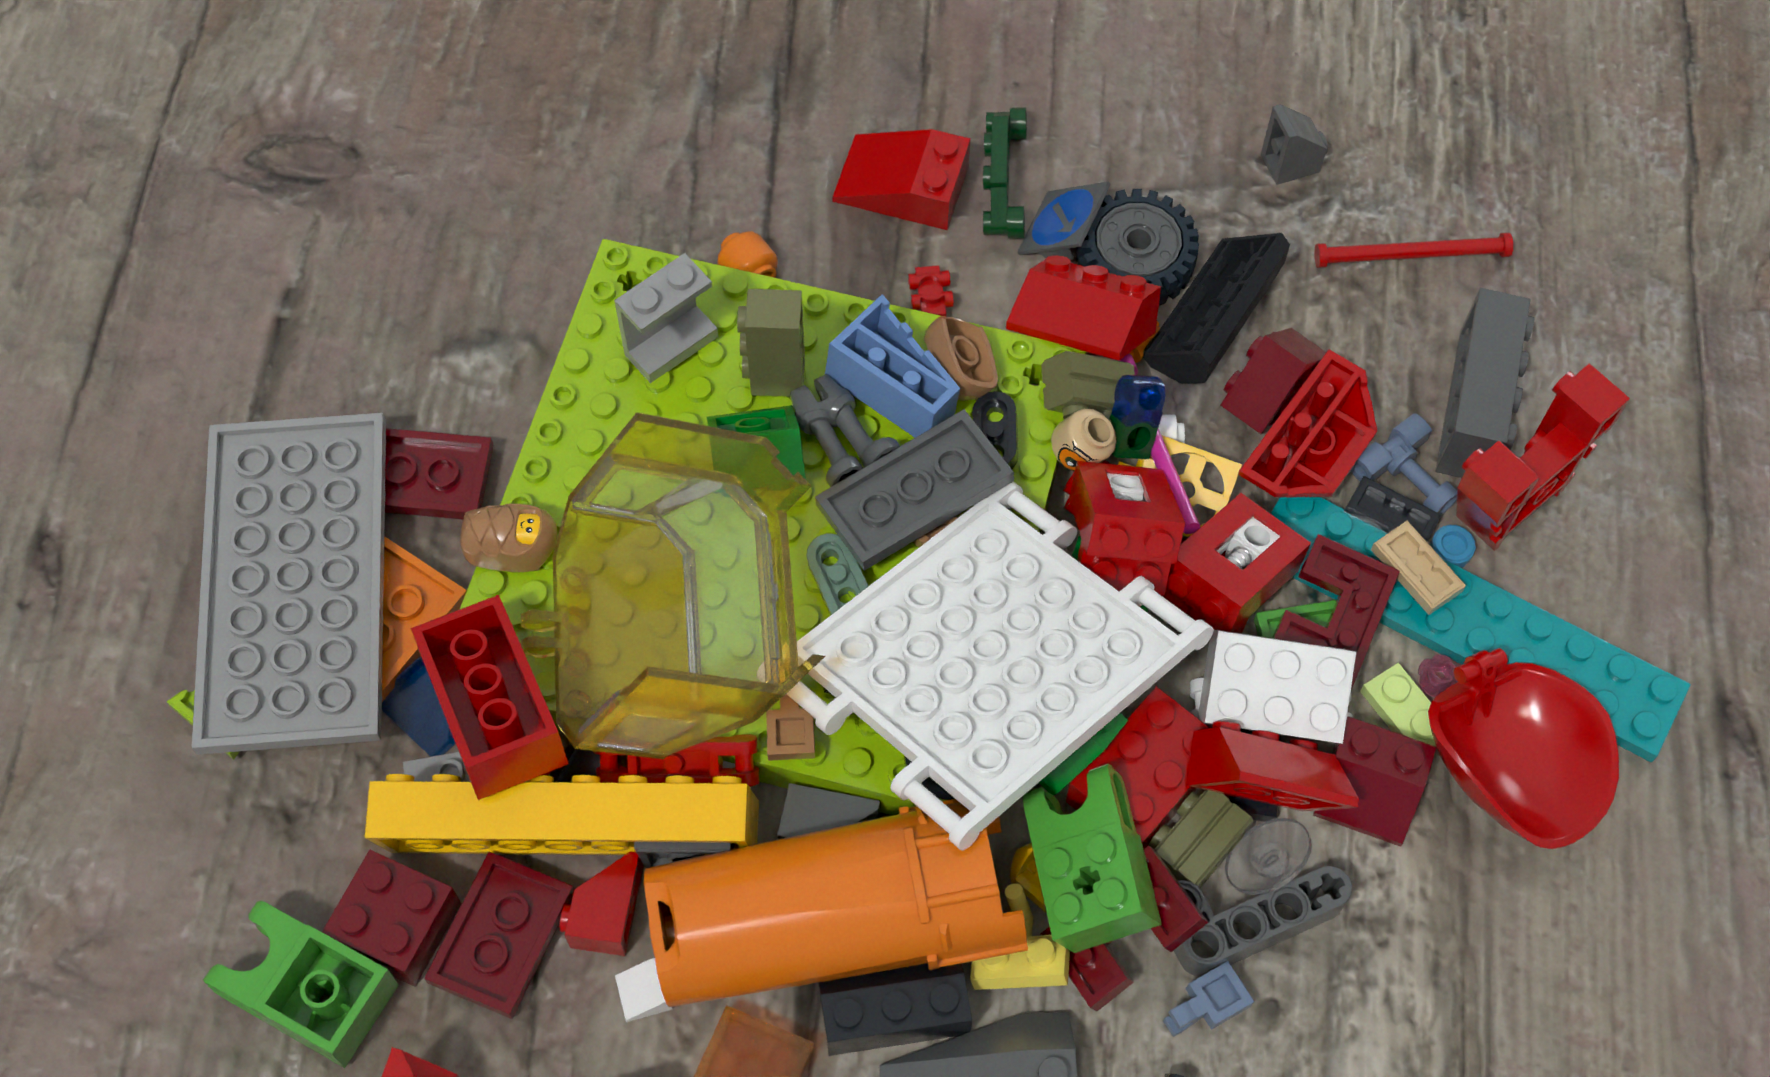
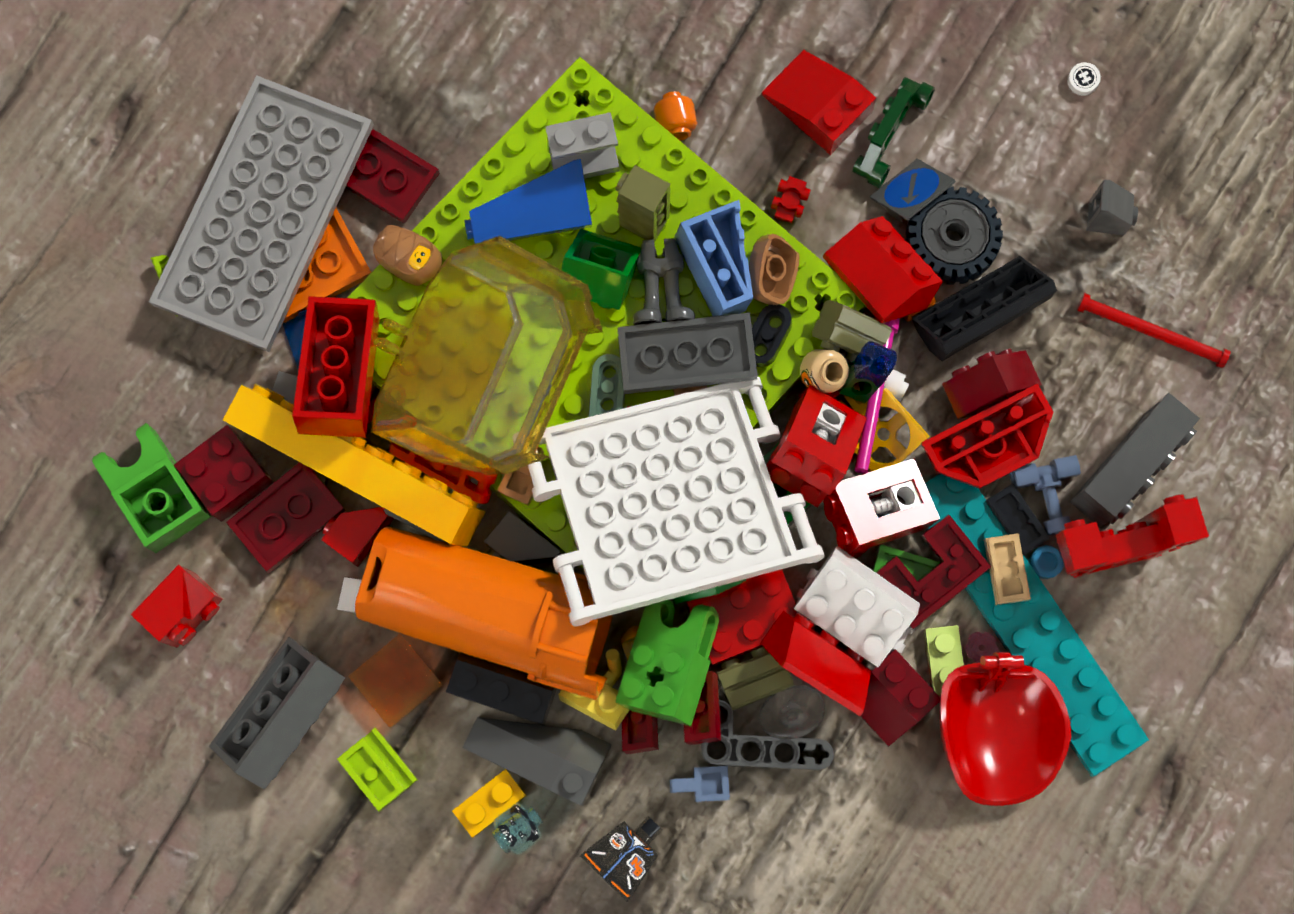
camera: 30 degrees right, 15 degrees up
none -> blue slope [465,159,592,246]
none -> white tile [1067,62,1101,96]

